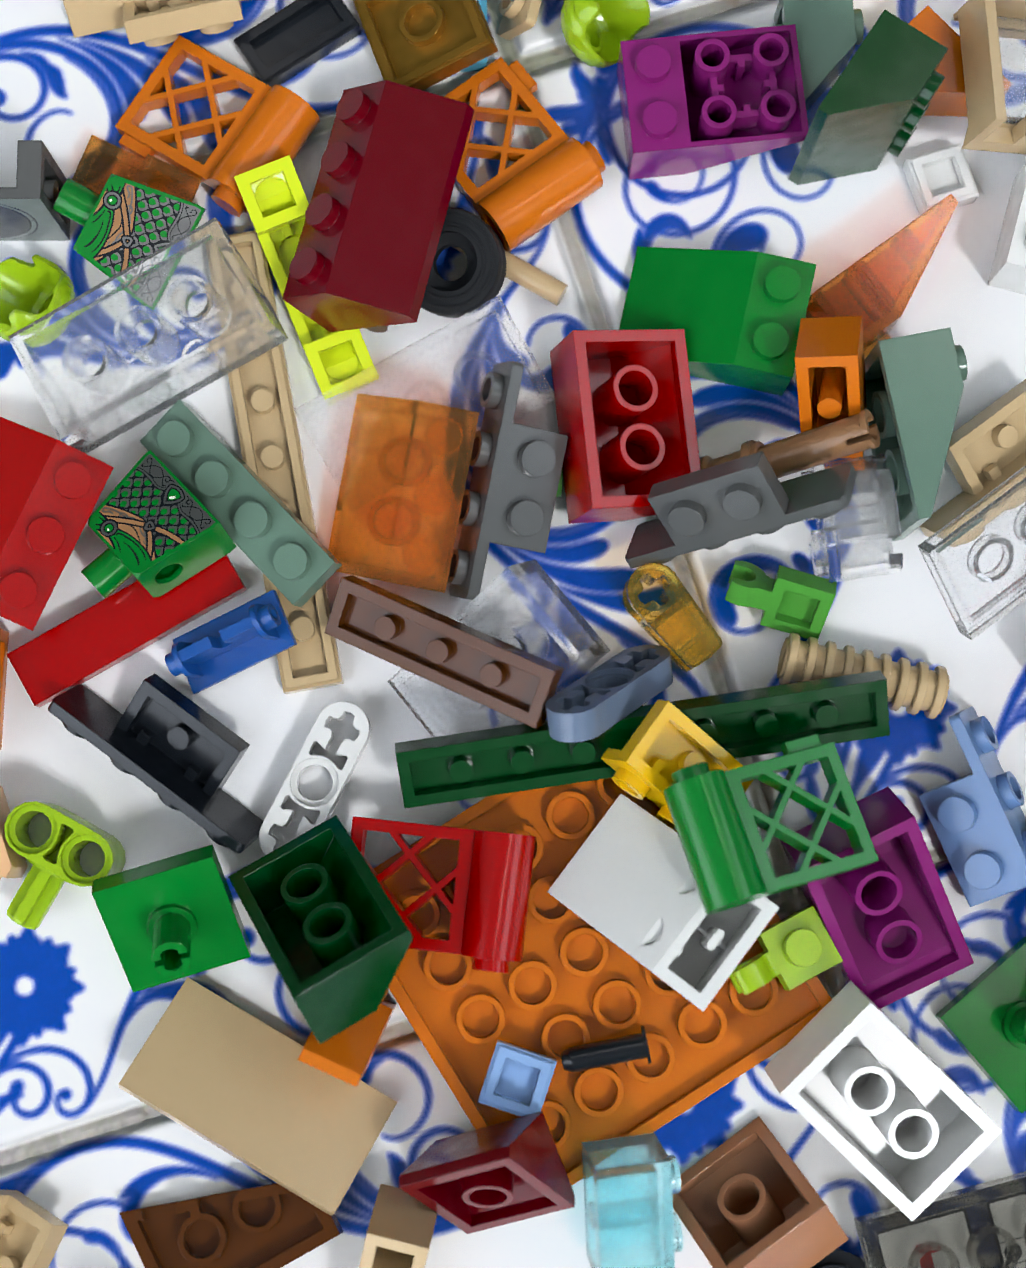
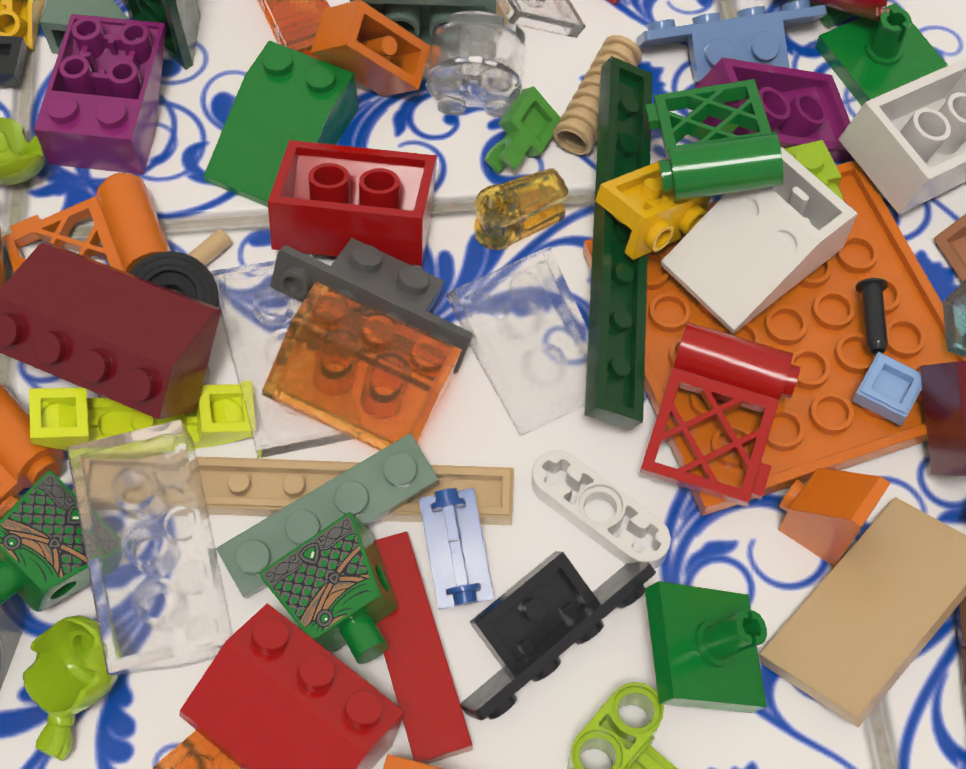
camera: 75 degrees left, 20 degrees down
dark green slope [228,815,413,1044] -> none
reddish brown plate [324,575,564,729] -> none
sand blue beam [545,645,673,743] -> none
dark grey bracket [625,451,857,568] -> none
medium nougat pin [700,409,880,478] -> none

